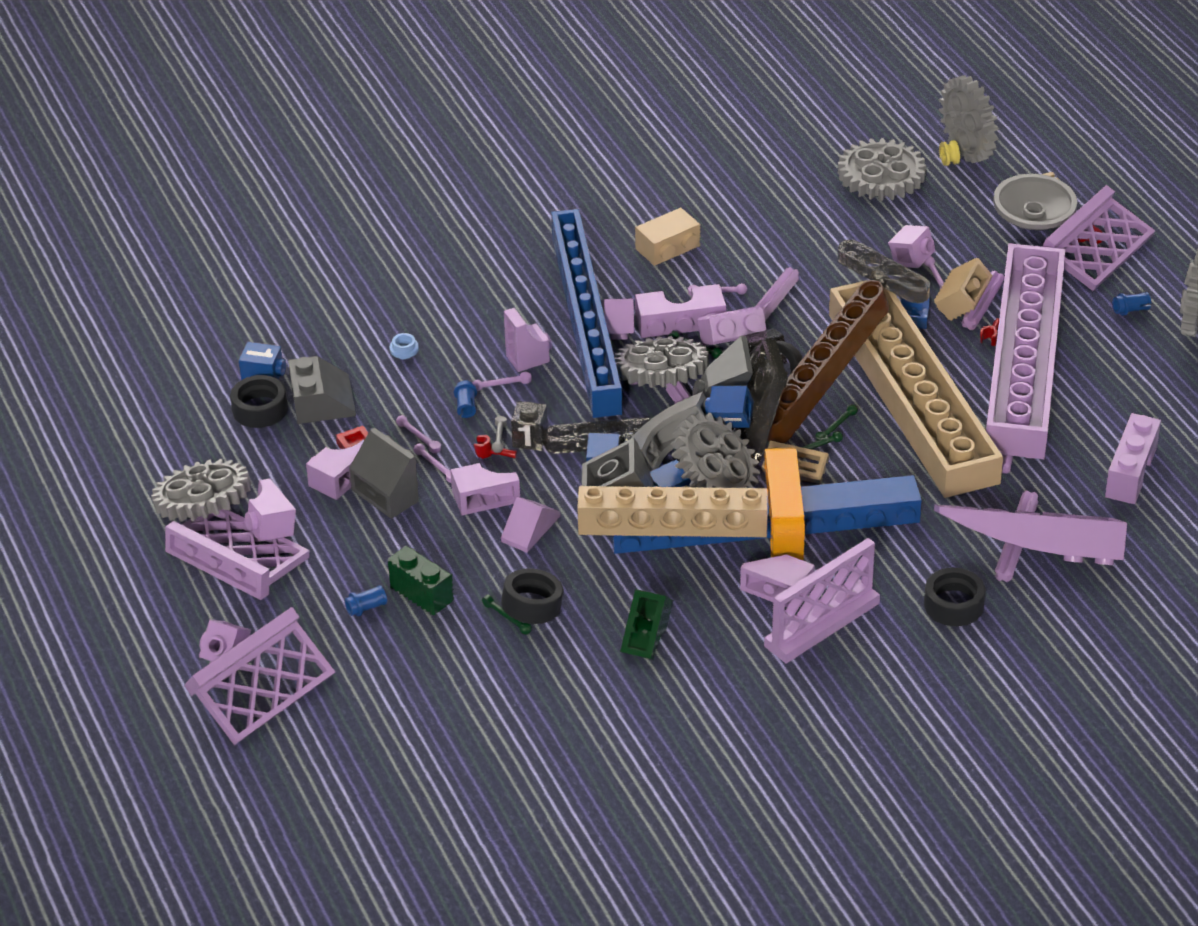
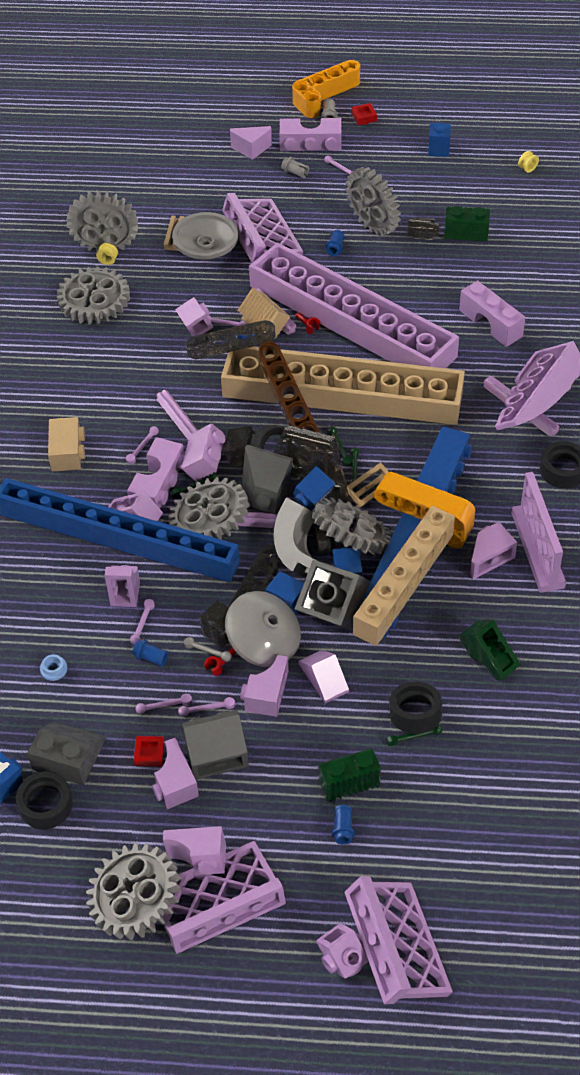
camera: 60 degrees left, 10 degrees up
none -> light grey dish [225,591,301,667]

